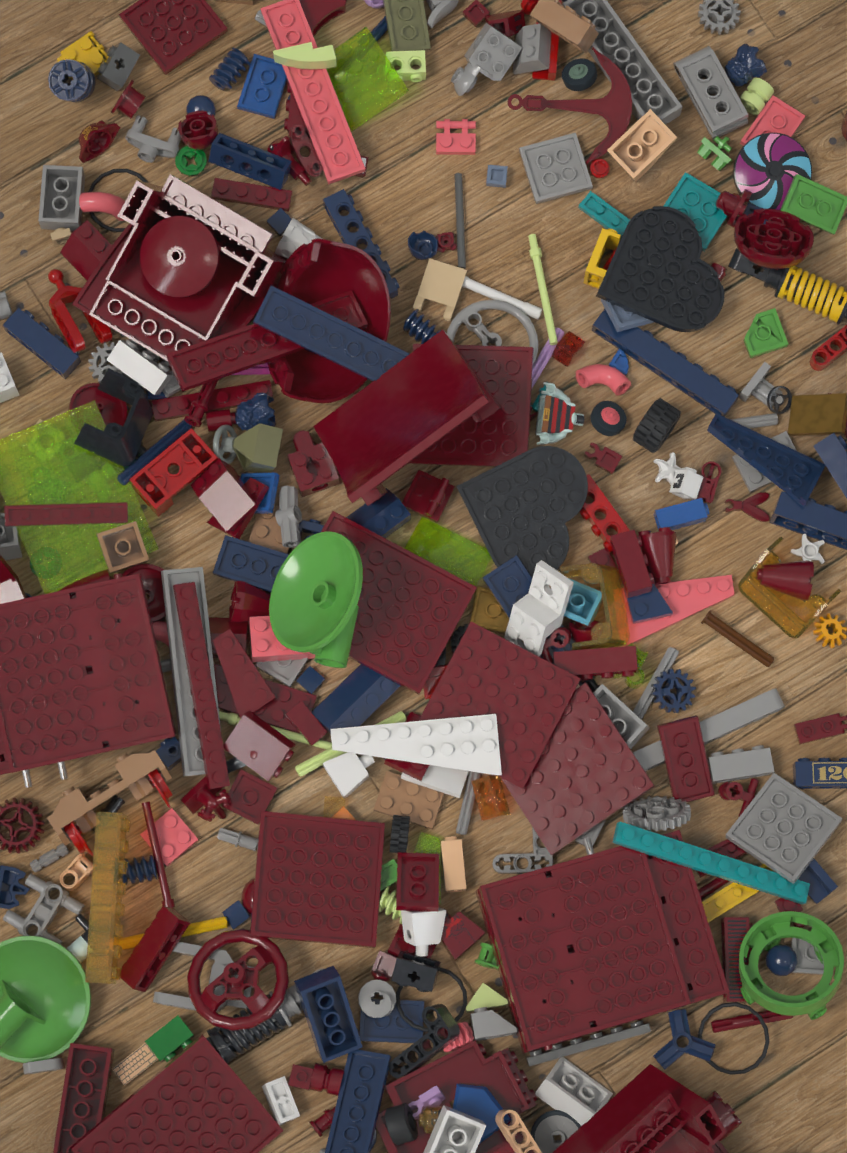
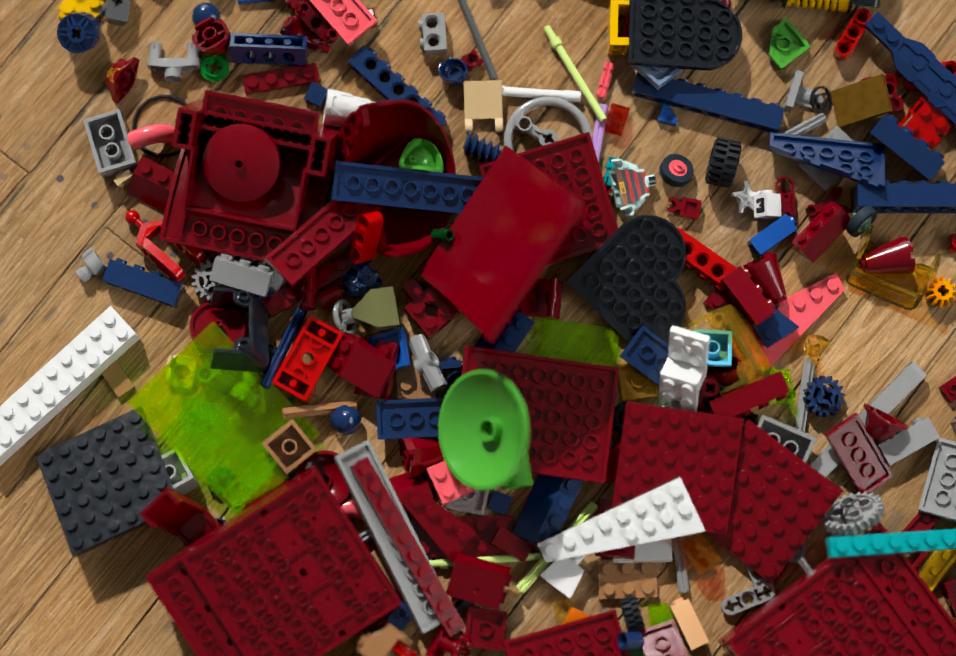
camera: 20 degrees left, 5 degrees up
dark red tile [4,502,128,527] -> none
dark red piece [111,80,146,119] -> none
coral cylinder [576,364,631,396] -> none
reddish brown axle [701,610,774,667] -> none
dark red piece [718,778,759,817] -> none
white animal [790,534,825,564] -> none
none -> clear neon green wing [221,452,290,509]
none -> medium nougat axle [282,400,358,419]
none -> dark blue hair [330,405,362,435]
none -> red beam [350,211,383,264]
none -> bright green hat [399,138,444,173]
none -> light grey brick [418,12,447,56]
none -> dark green pin [430,227,454,243]
none -> coral axle [596,62,614,99]
none -> dark blue beam [617,631,643,650]
none -> dark red slope [791,201,851,263]
none -> clear yellow plate [805,335,830,362]
none -> black wheel [846,205,877,237]
none -> dark red hat [864,403,909,440]

